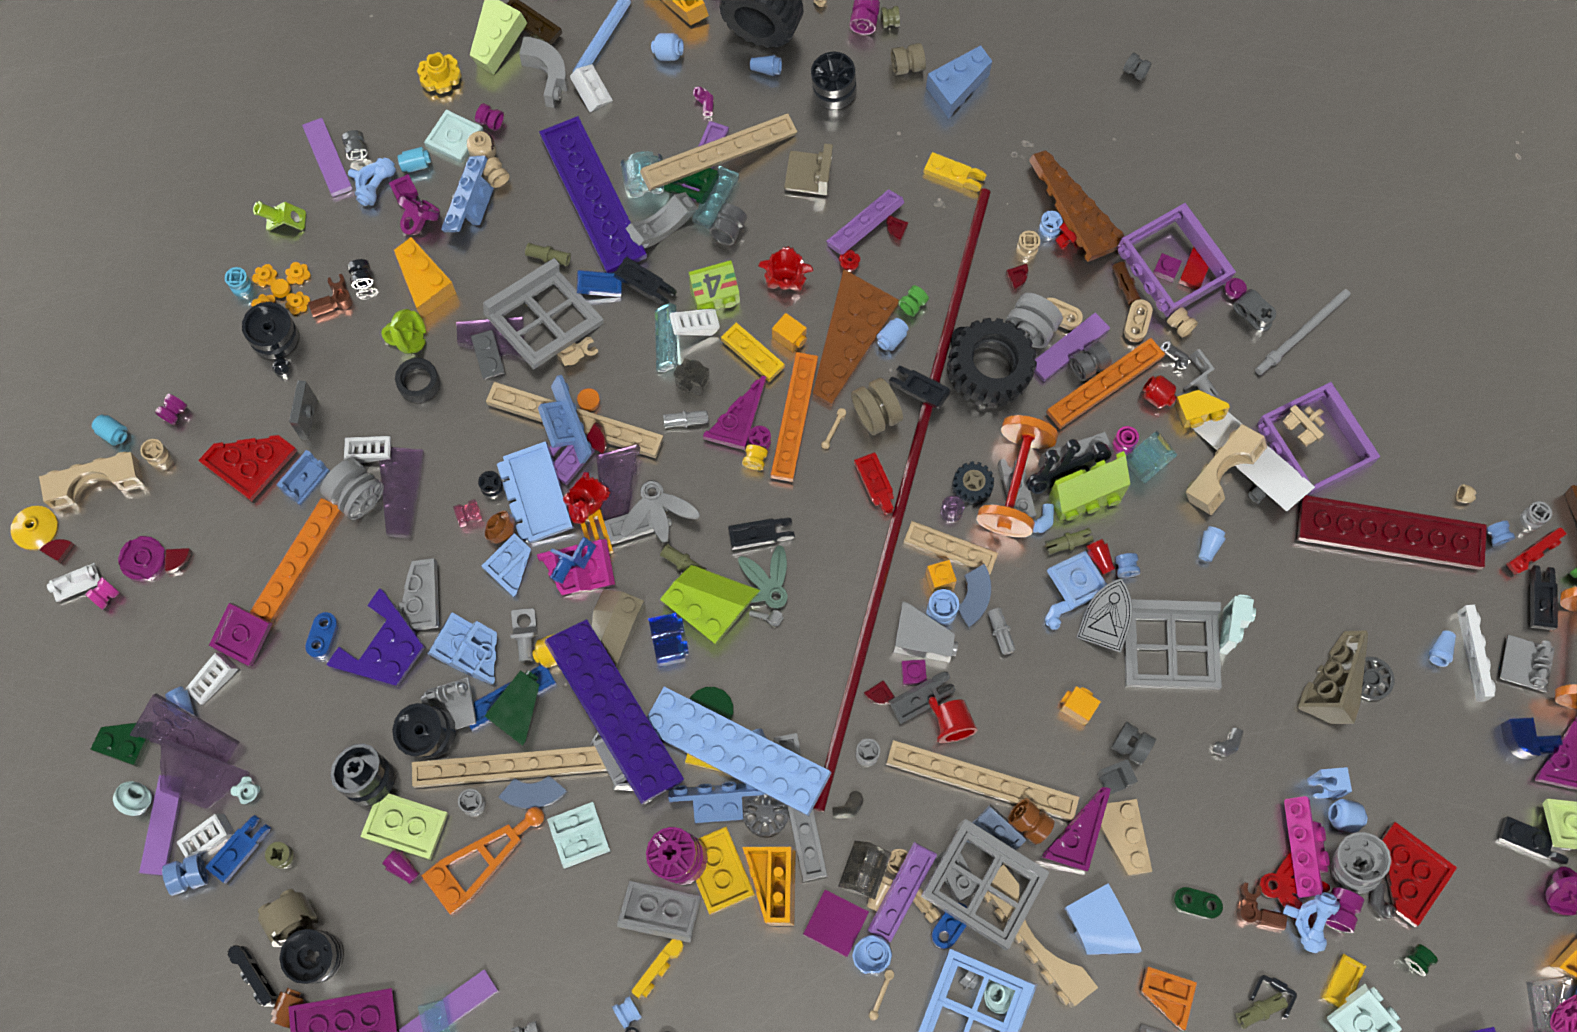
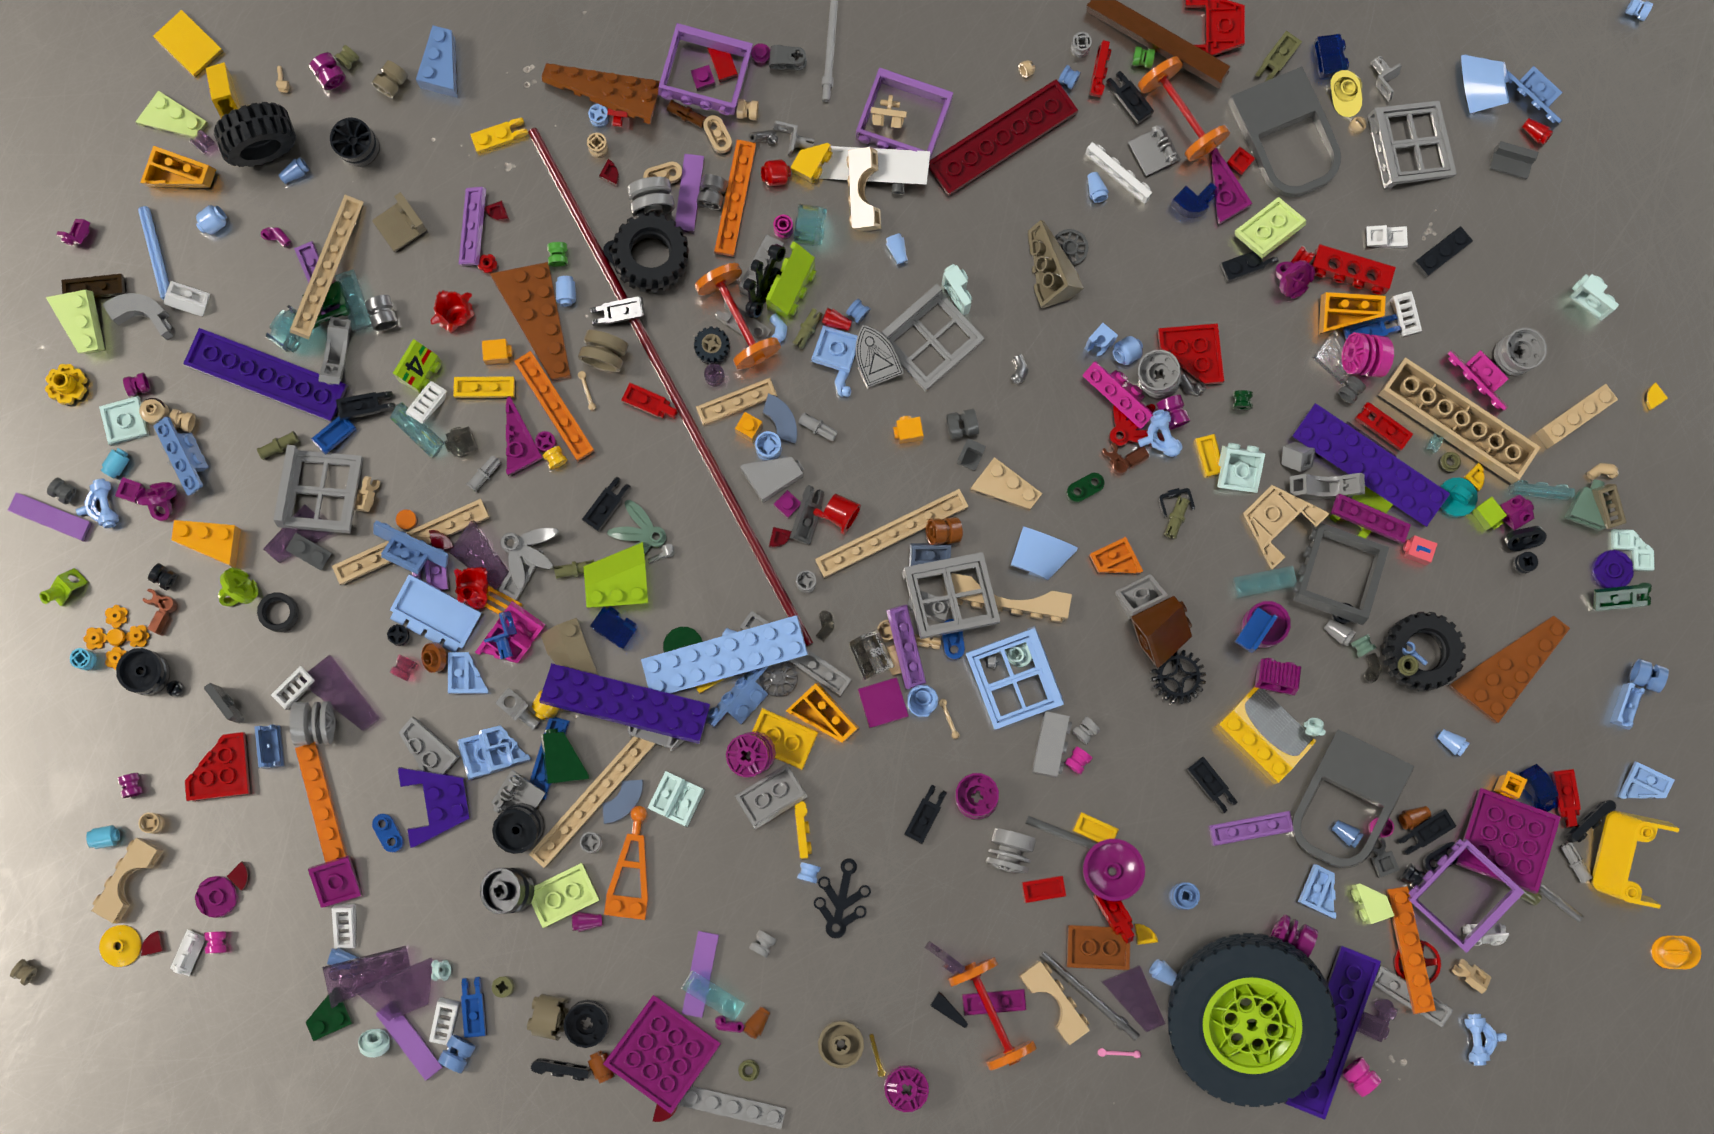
camera: 45 degrees left, 10 degrees up
magenta wing [1042,787,1111,872] -> none

